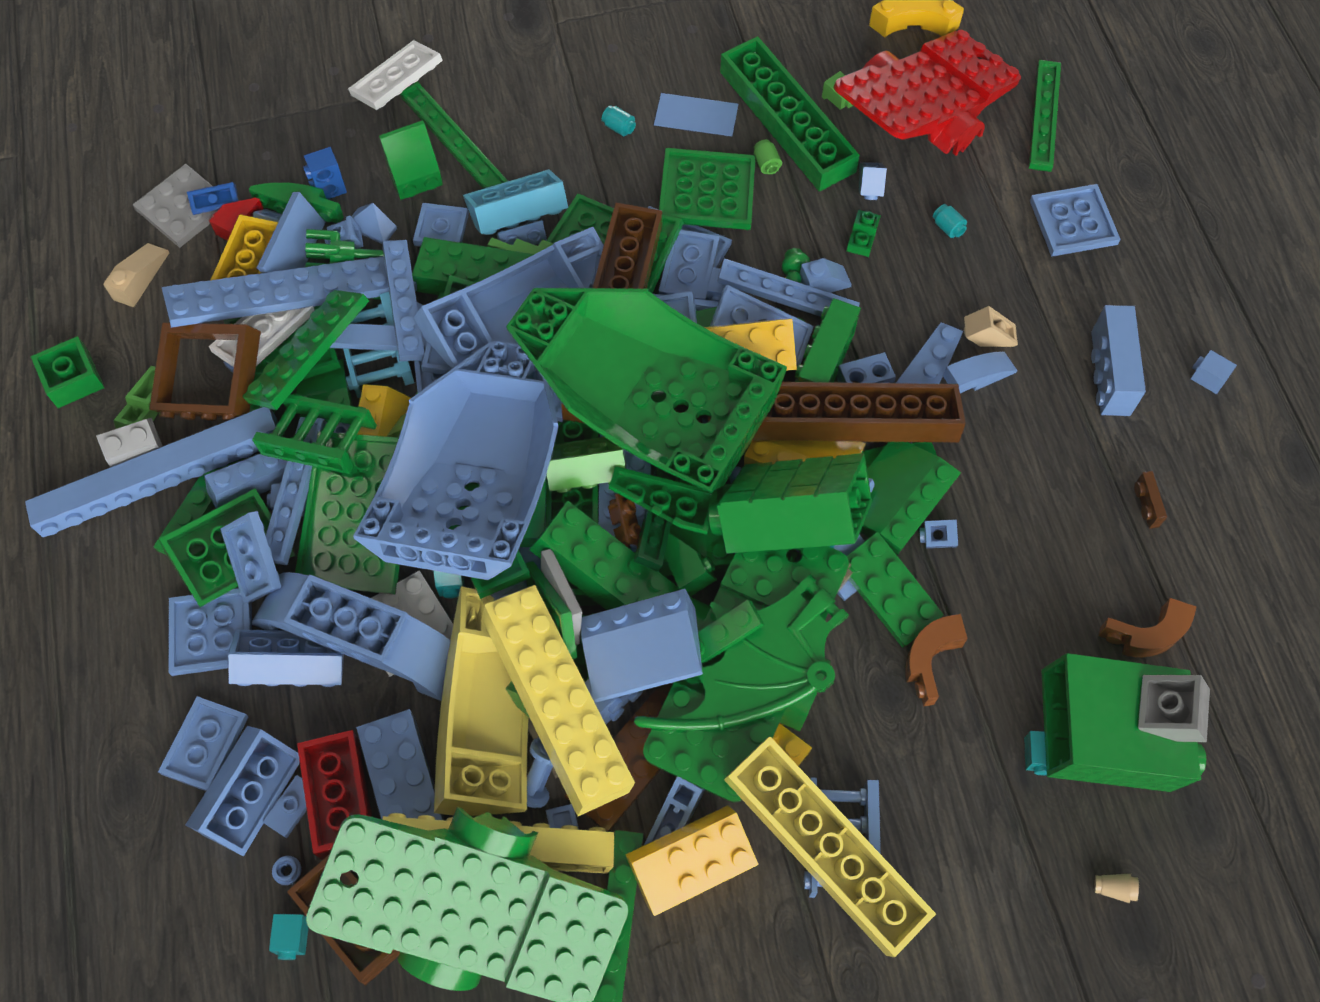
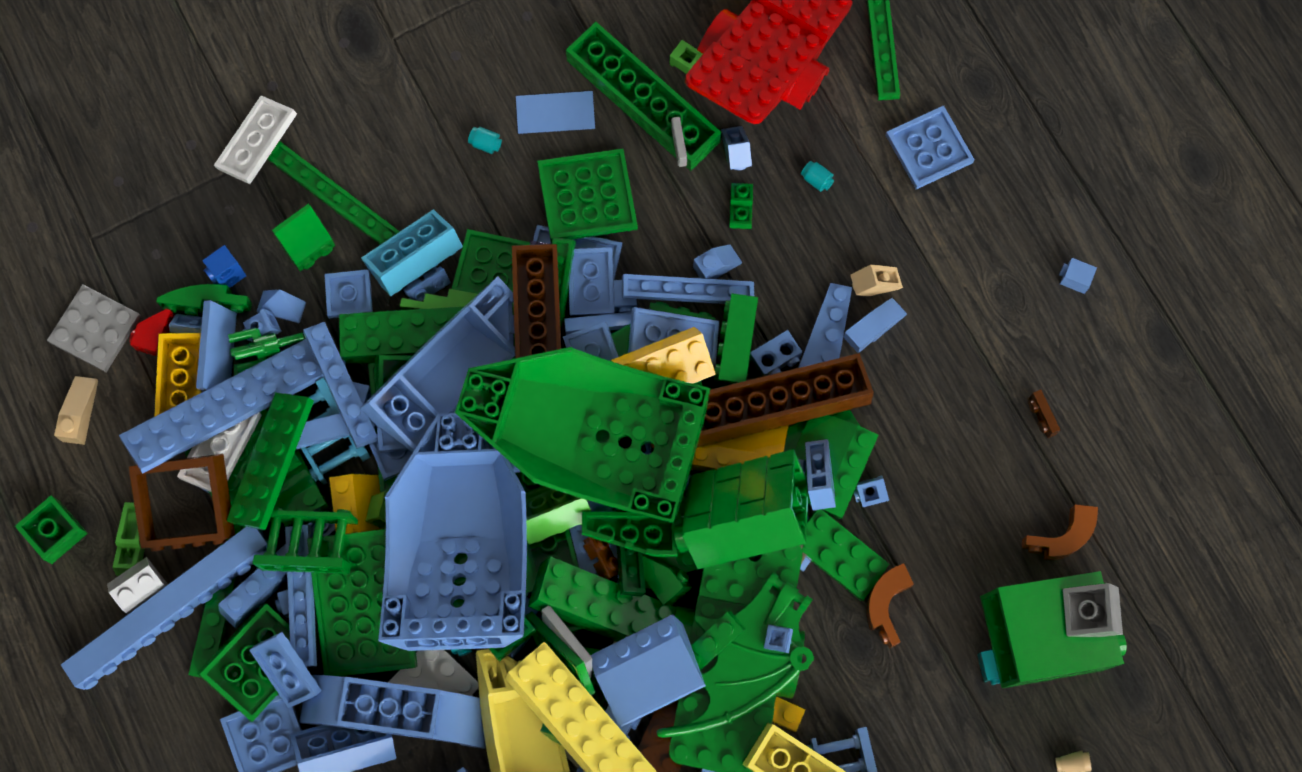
camera: 15 degrees left, 10 degrees up
blue slope [187,182,239,215] -> none
bright green brick [754,139,782,174] -> none
green animal [781,248,811,283] -> none
medium blue brick [1091,305,1146,416] -> none
none -> light grey tile [671,117,687,167]
none -> medium blue tile [764,625,793,653]
none -> medium blue slope [805,439,836,510]

